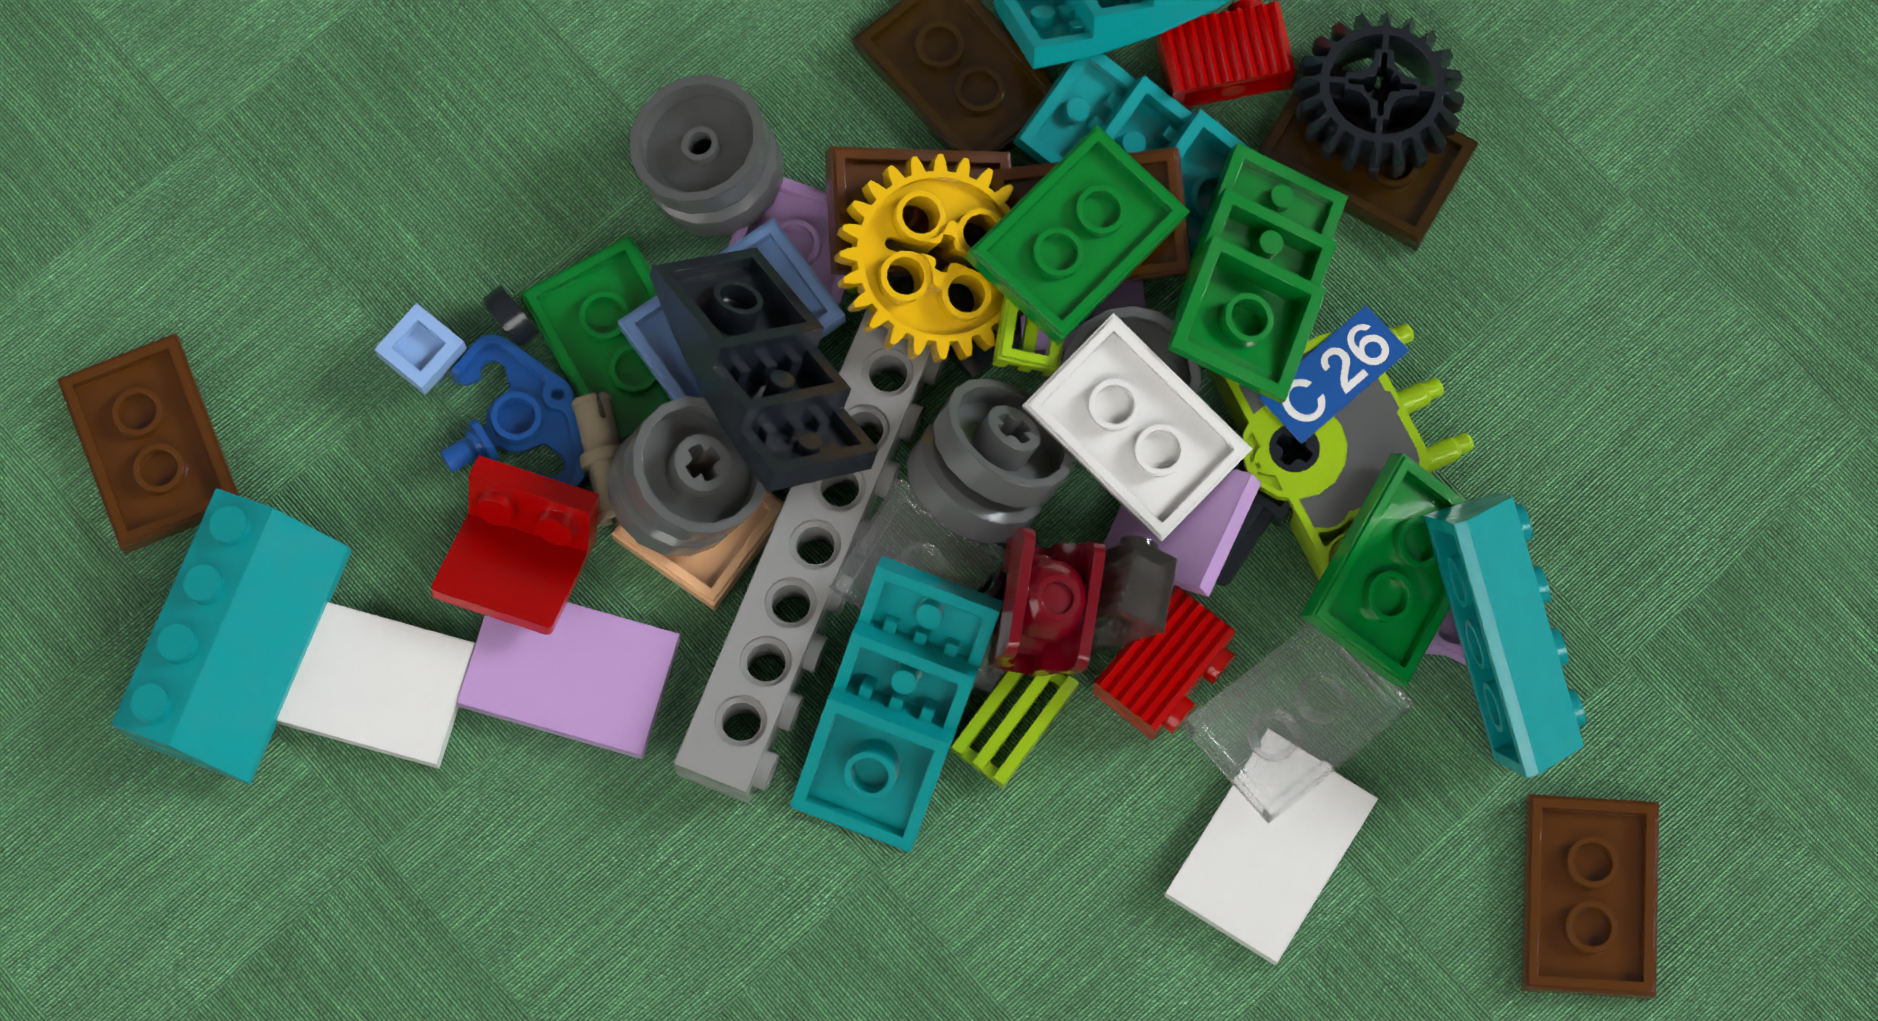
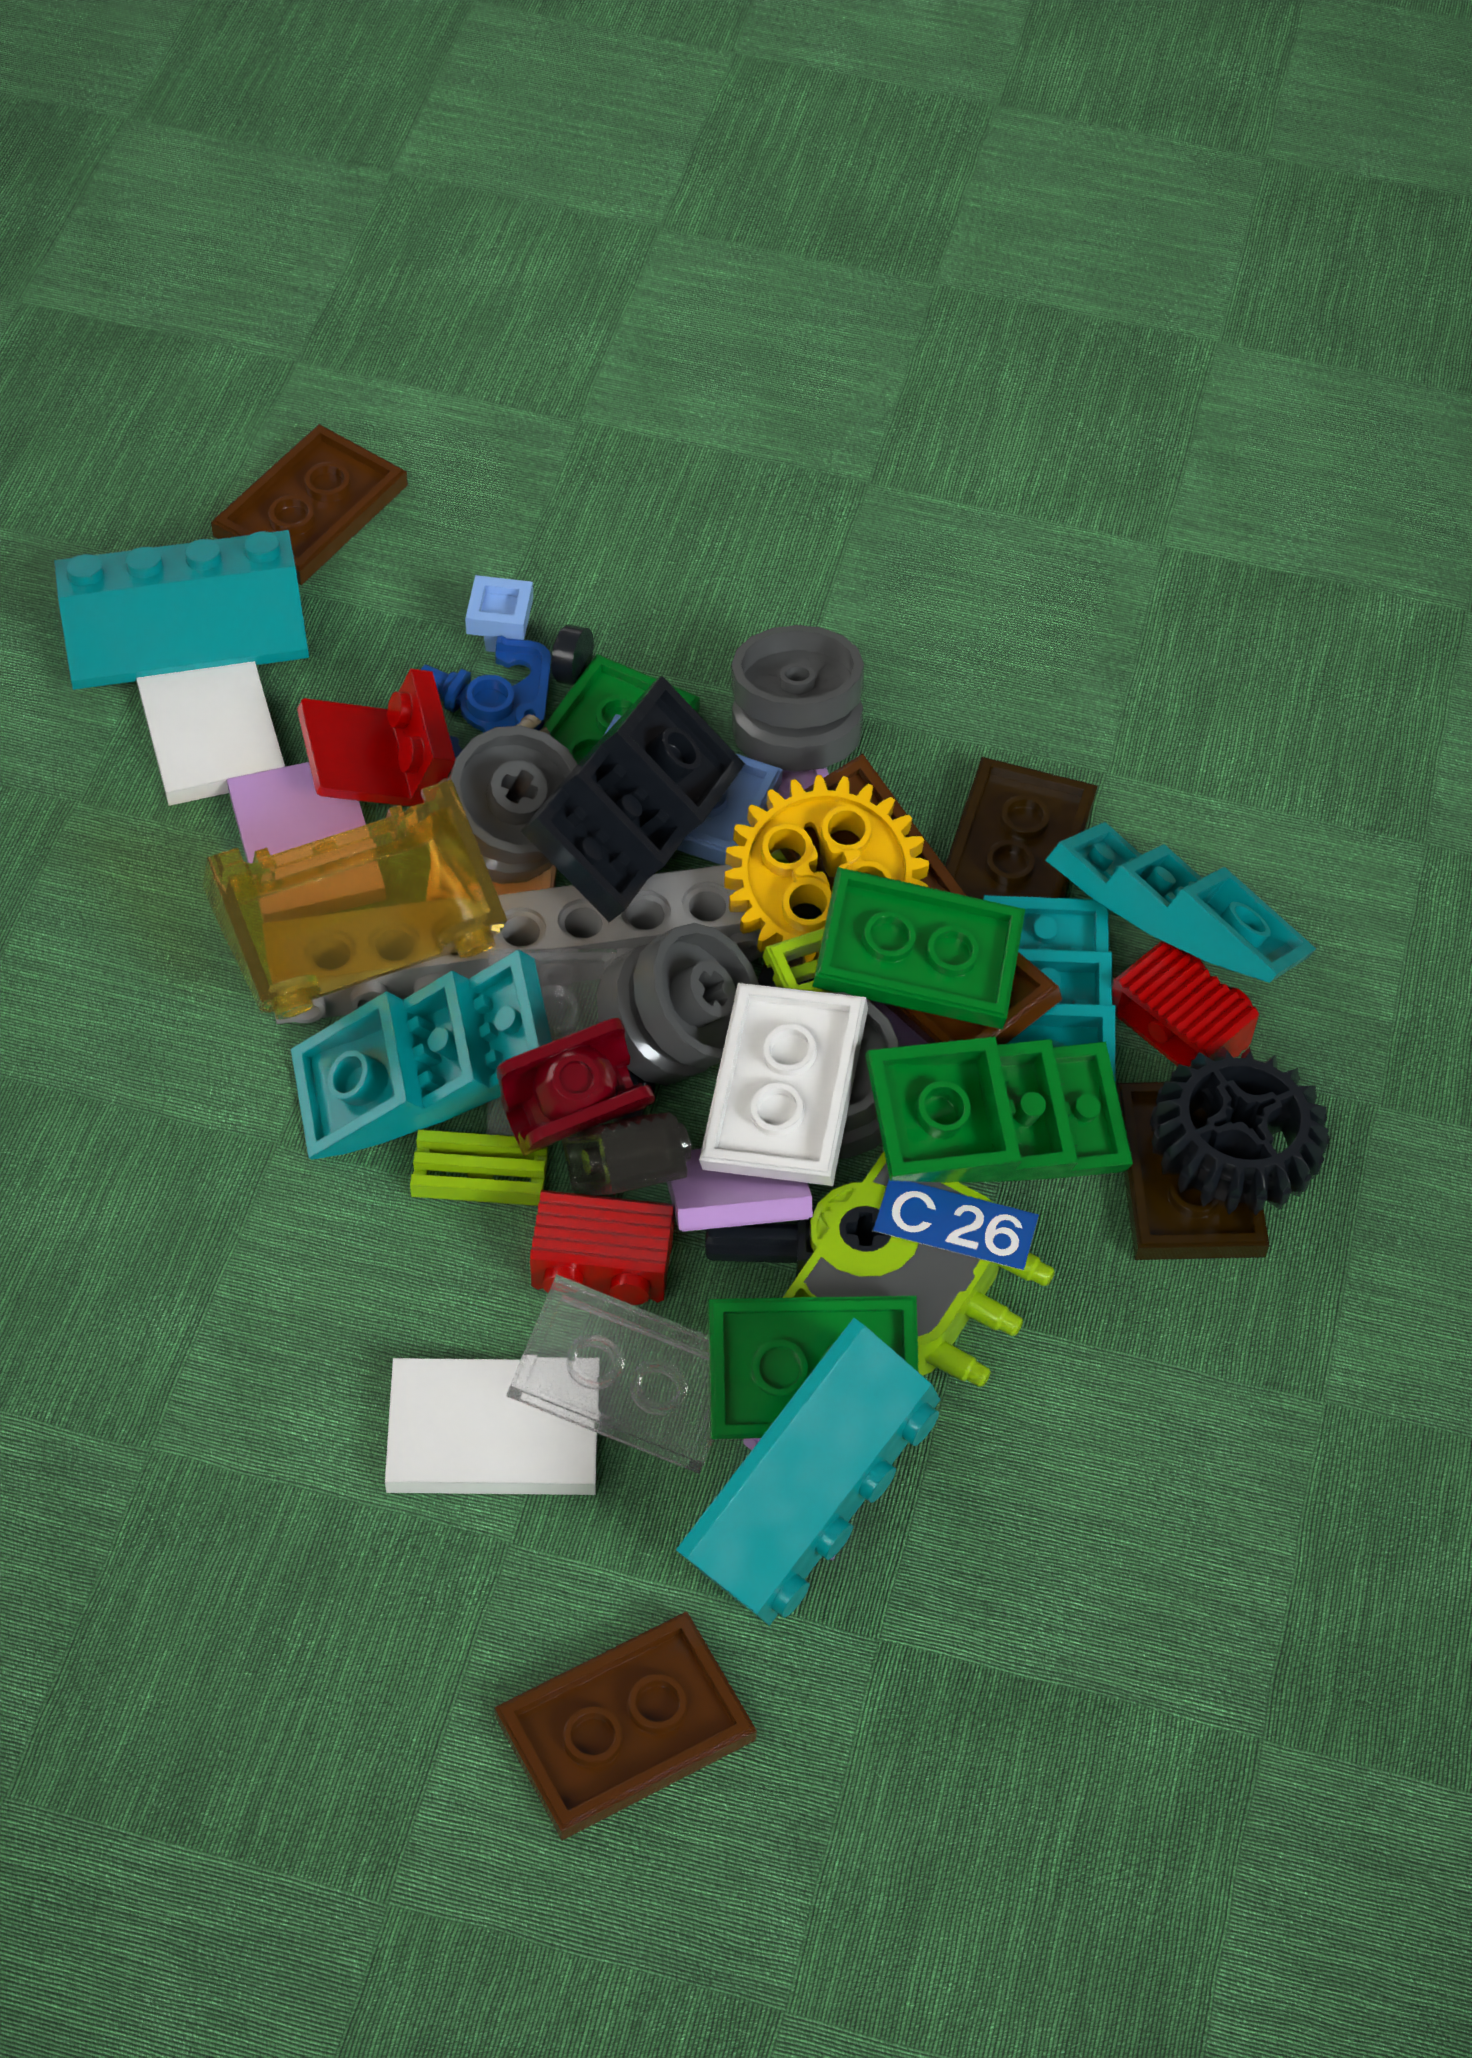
camera: 55 degrees right, 20 degrees down
none -> clear yellow windscreen [203,779,507,1020]

